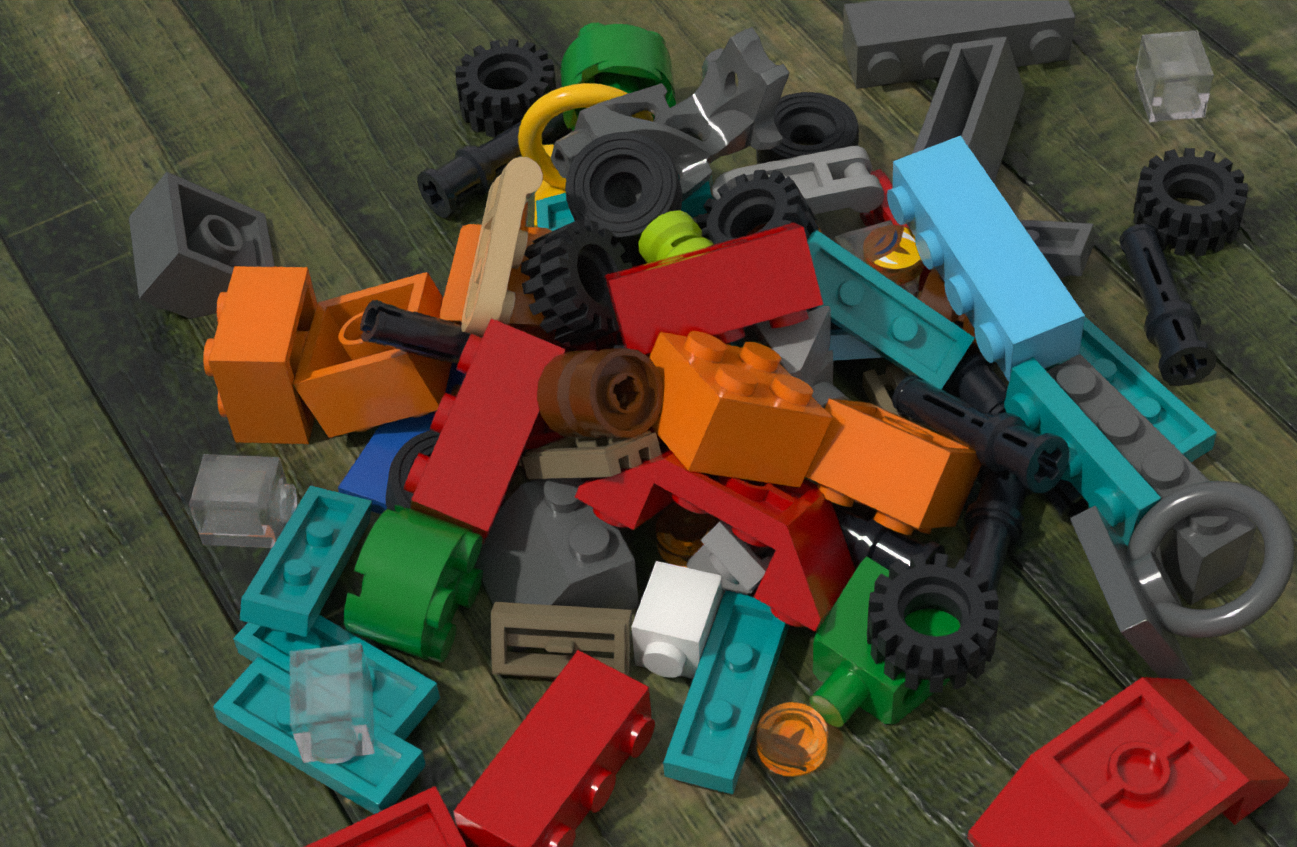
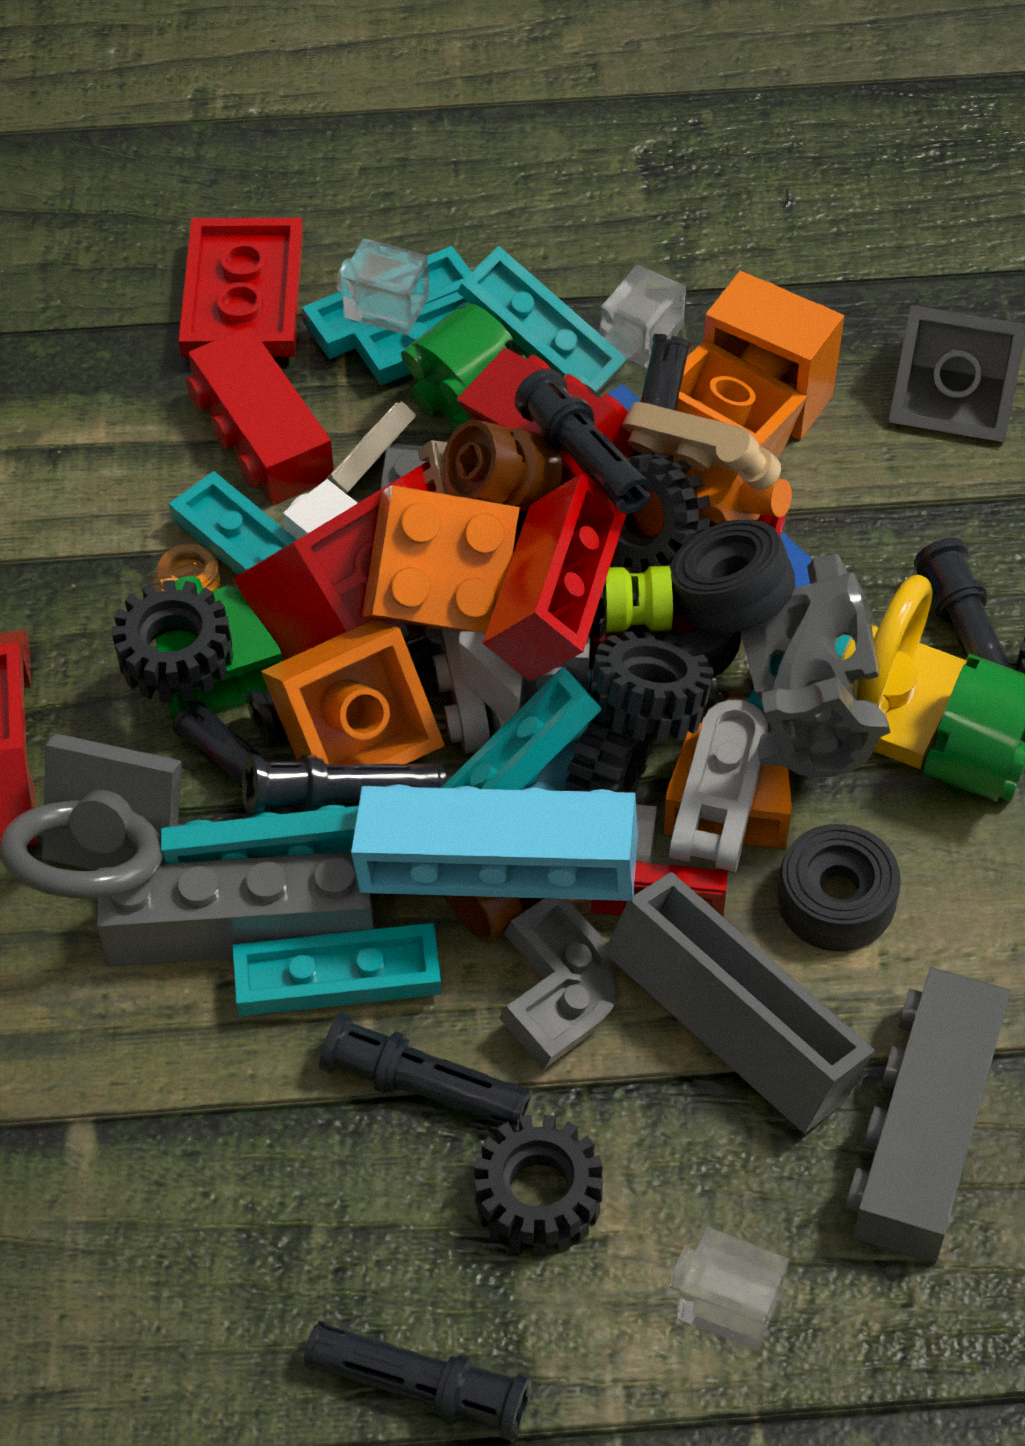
camera: 115 degrees right, 5 degrees up
none -> black pin [514,369,653,514]

